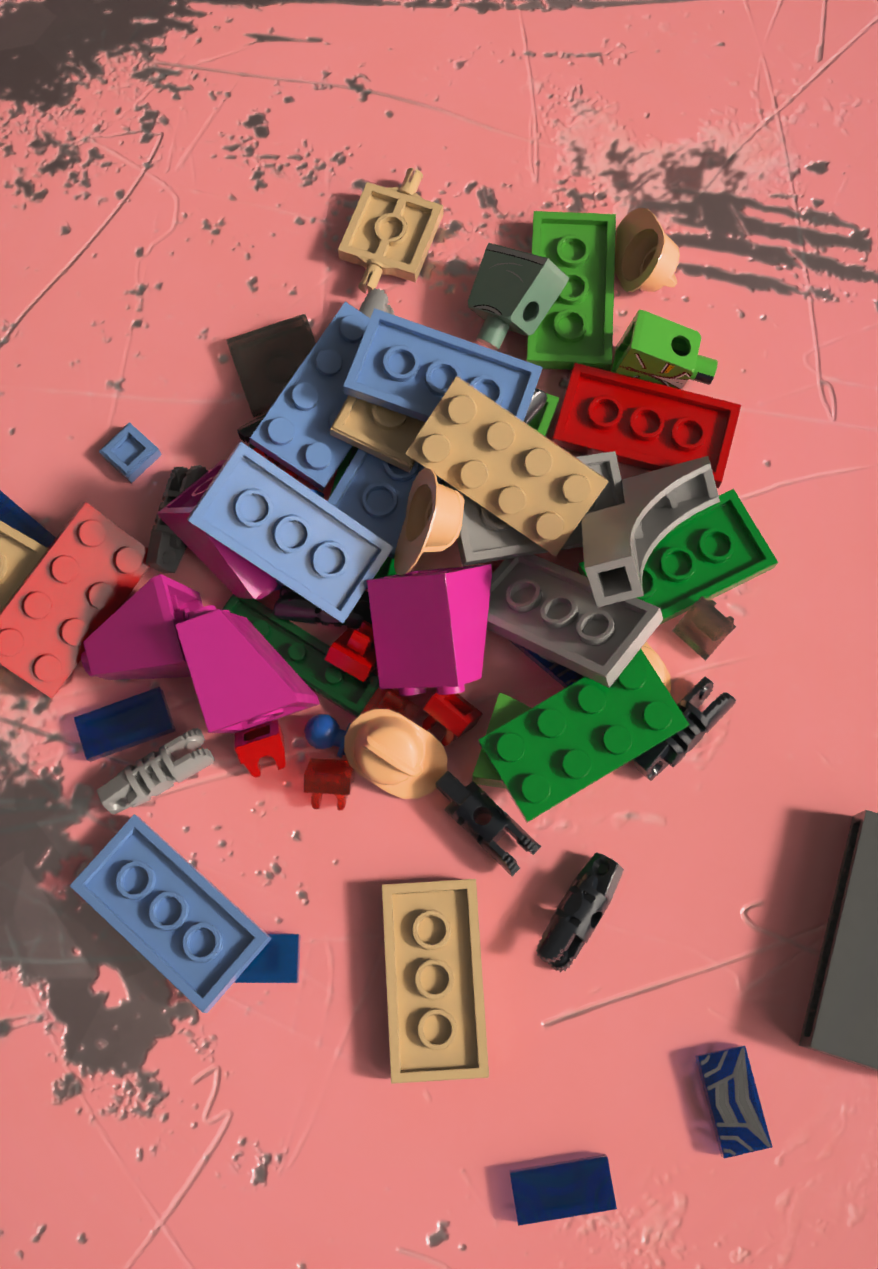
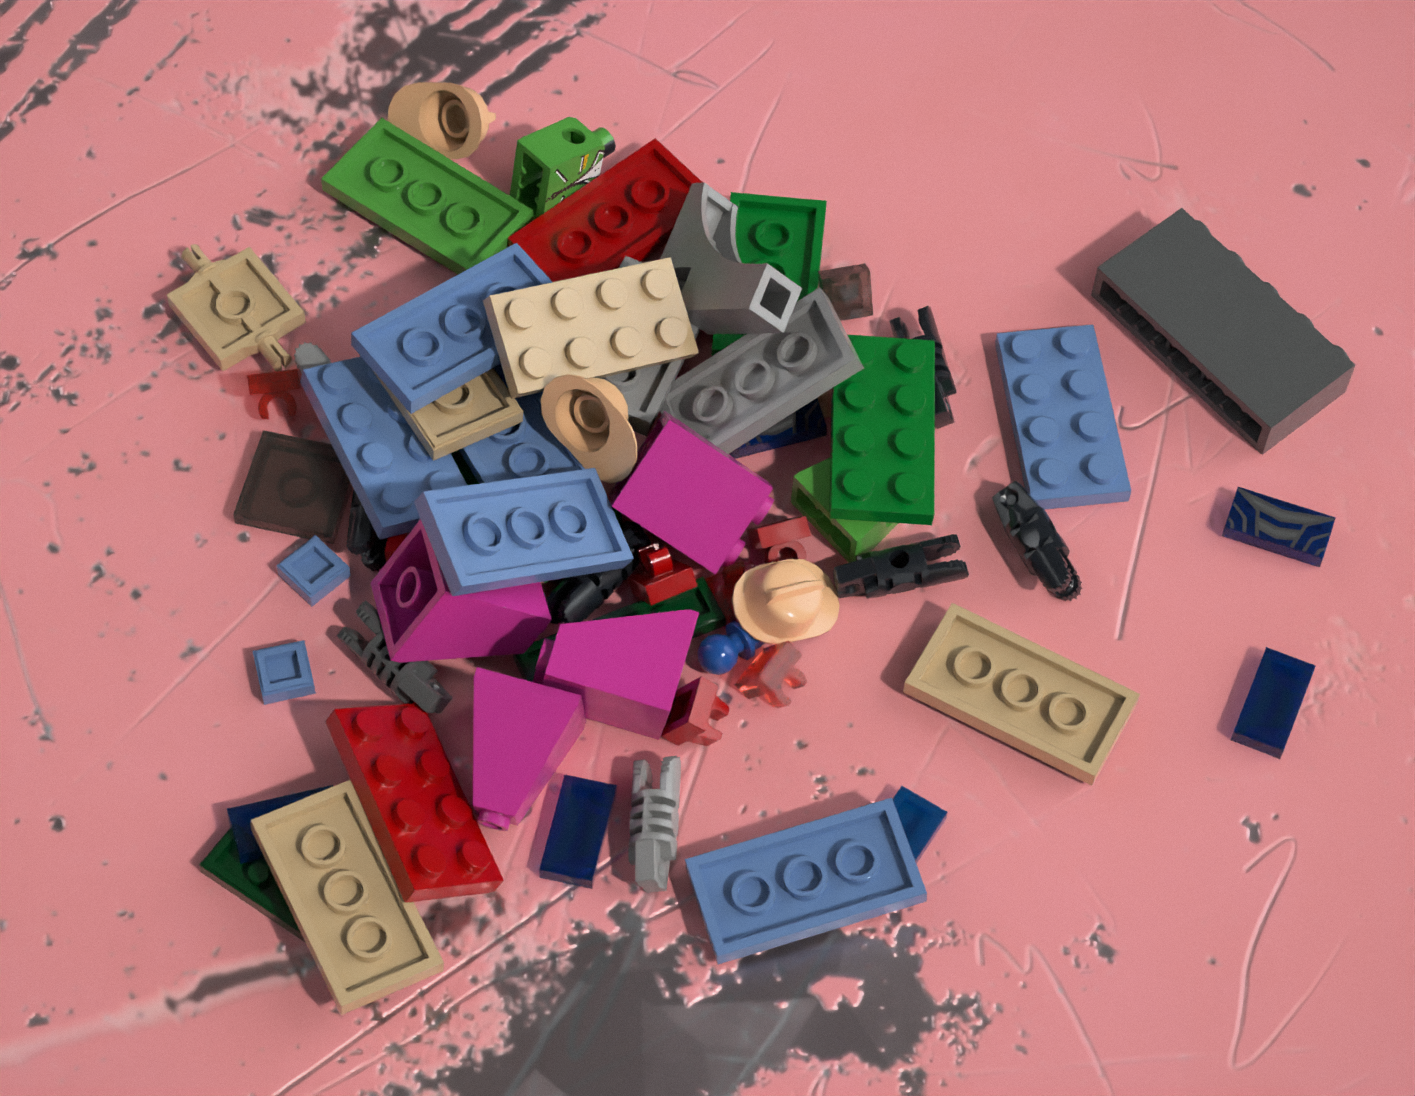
camera: 65 degrees left, 15 degrees down
sand green torso [468,243,569,351] -> none
none -> clear red tile [247,369,301,420]
none -> medium blue tile [276,535,351,607]
none -> medium blue plate [995,324,1131,509]

